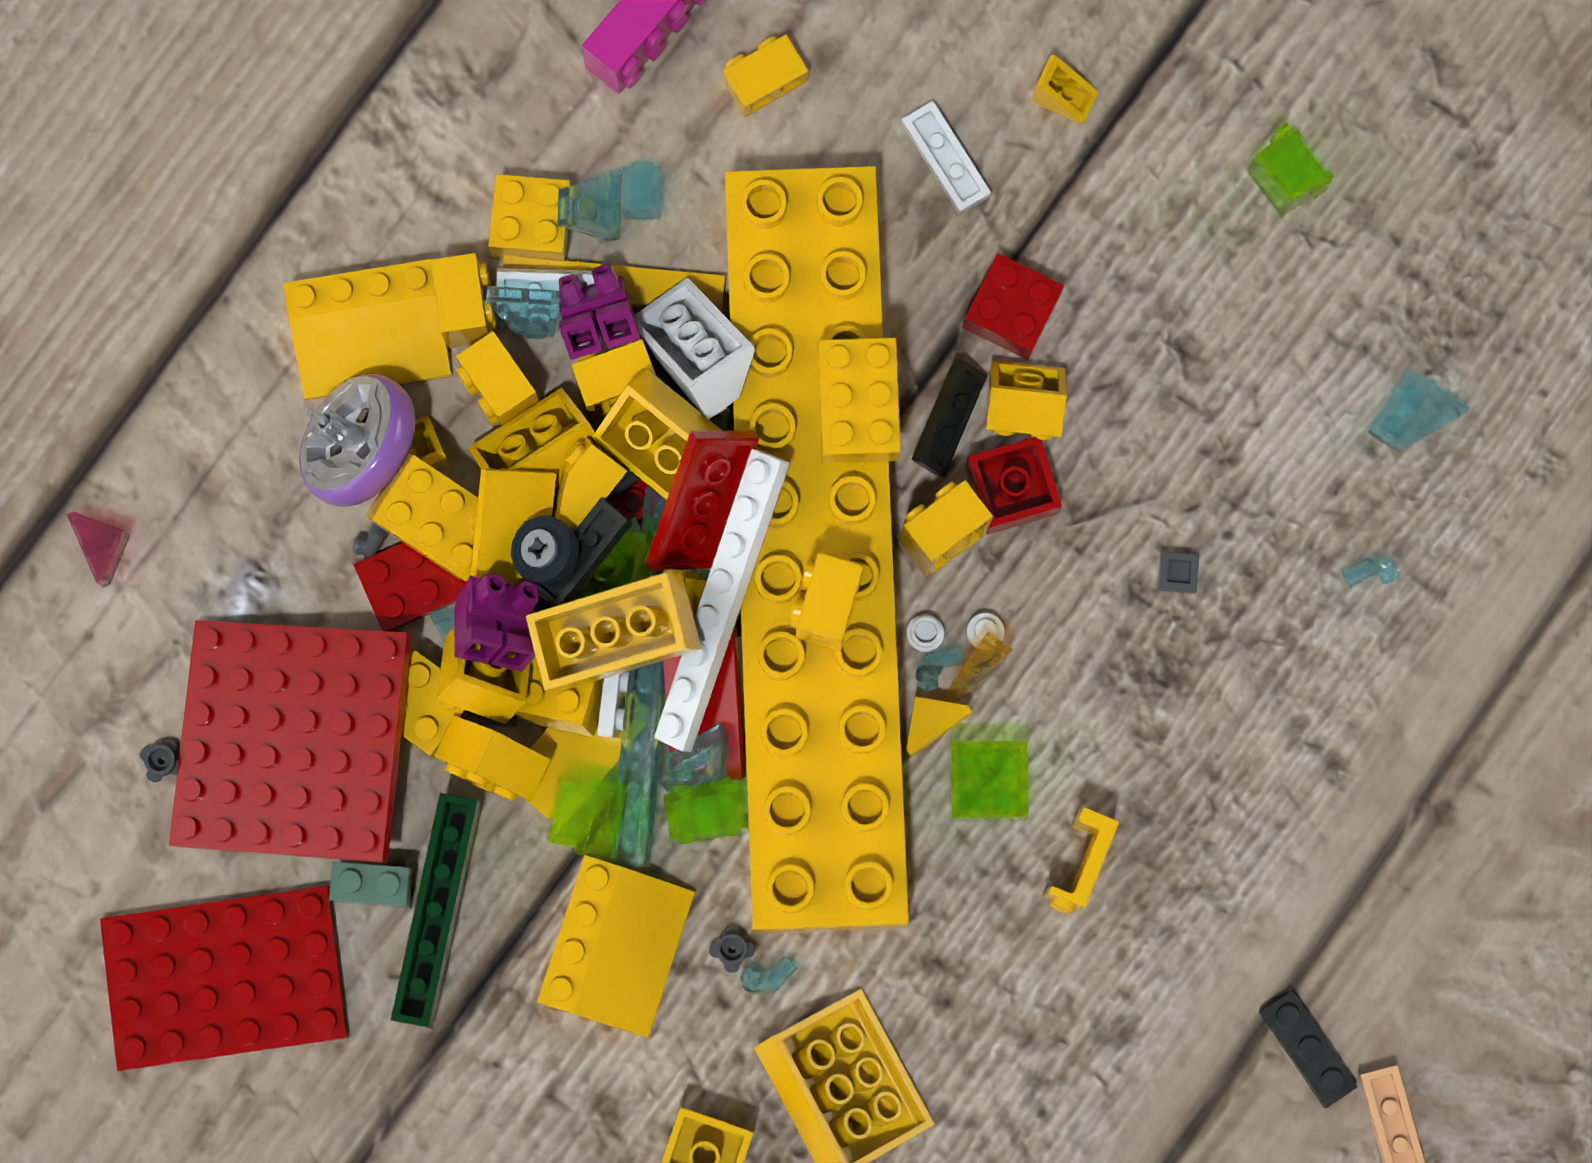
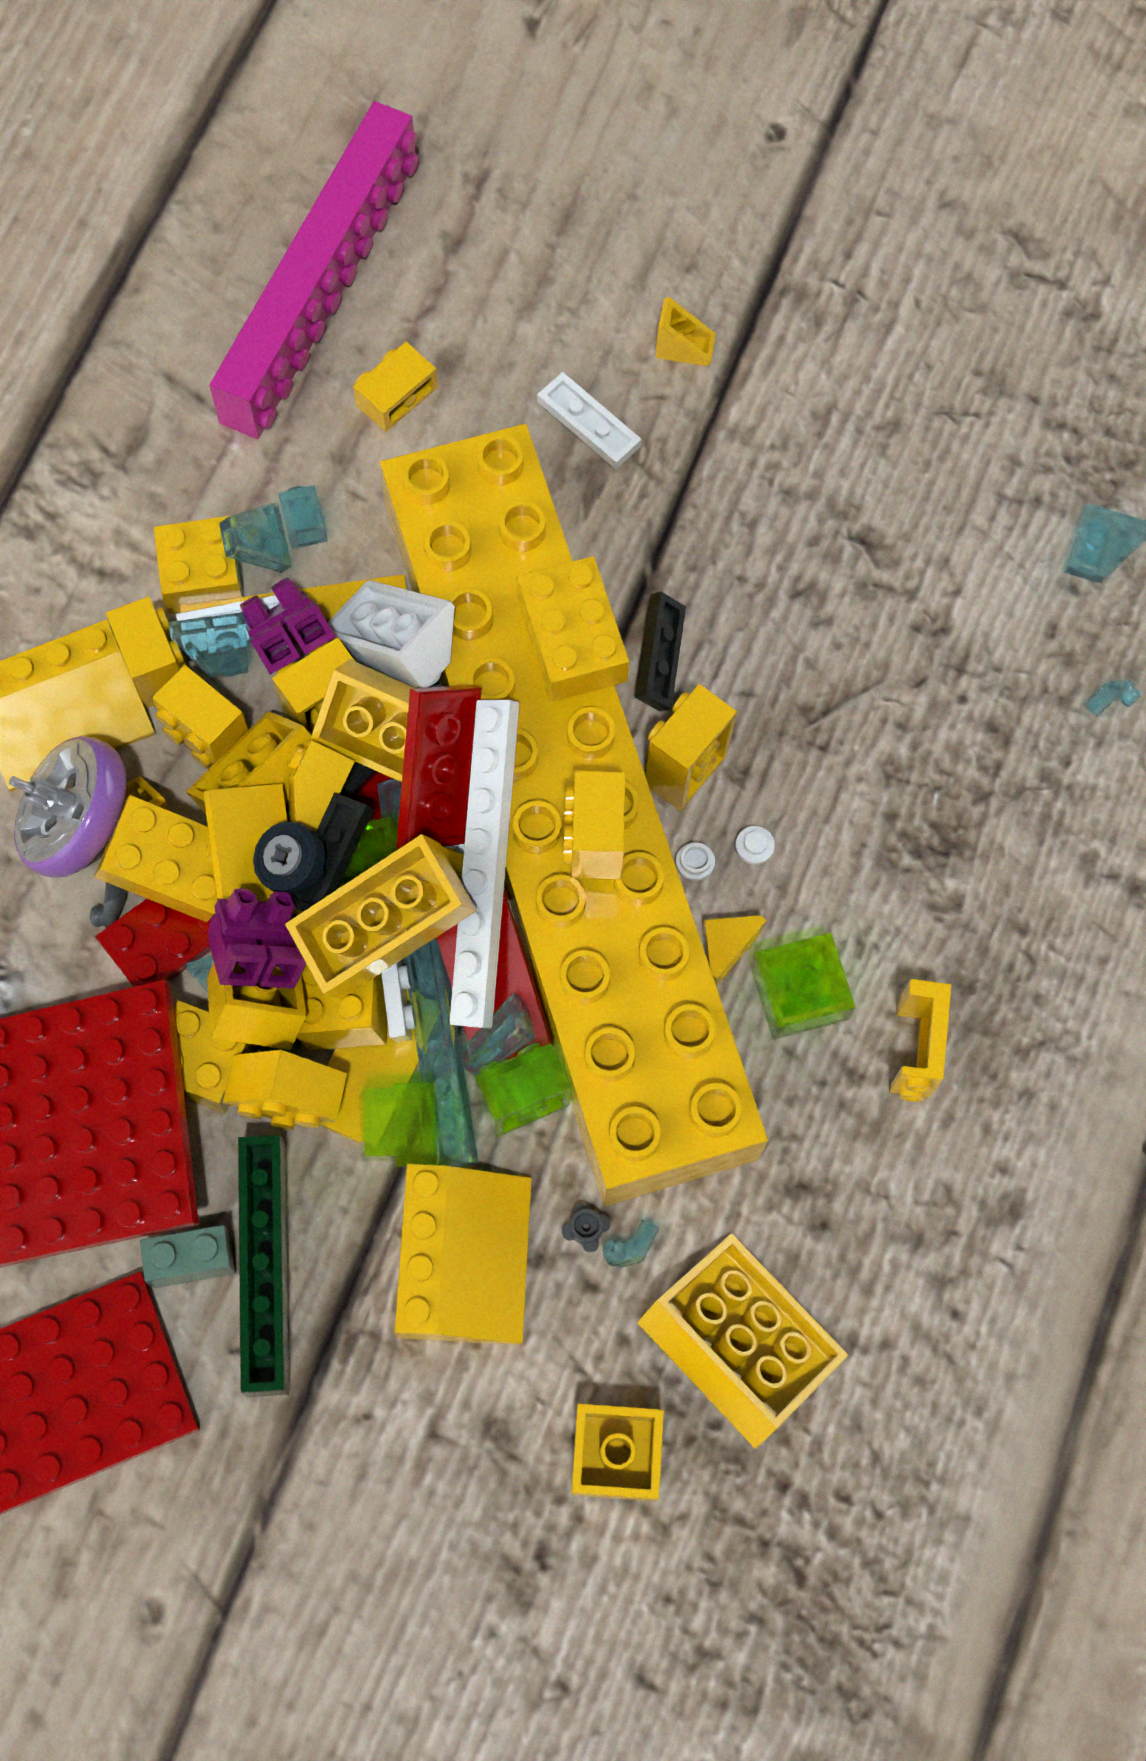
camera: 15 degrees left, 10 degrees down
clear light blue arm [915,646,964,691] -> none
clear yellow slope [942,632,1013,703] -> none
red brick [962,253,1064,361] -> none
red brick [965,437,1062,535] -> none
yellow brick [986,360,1067,440] -> none
dark grey plate [1158,552,1199,594] -> none
clear neon green plate [1246,122,1333,217] -> none

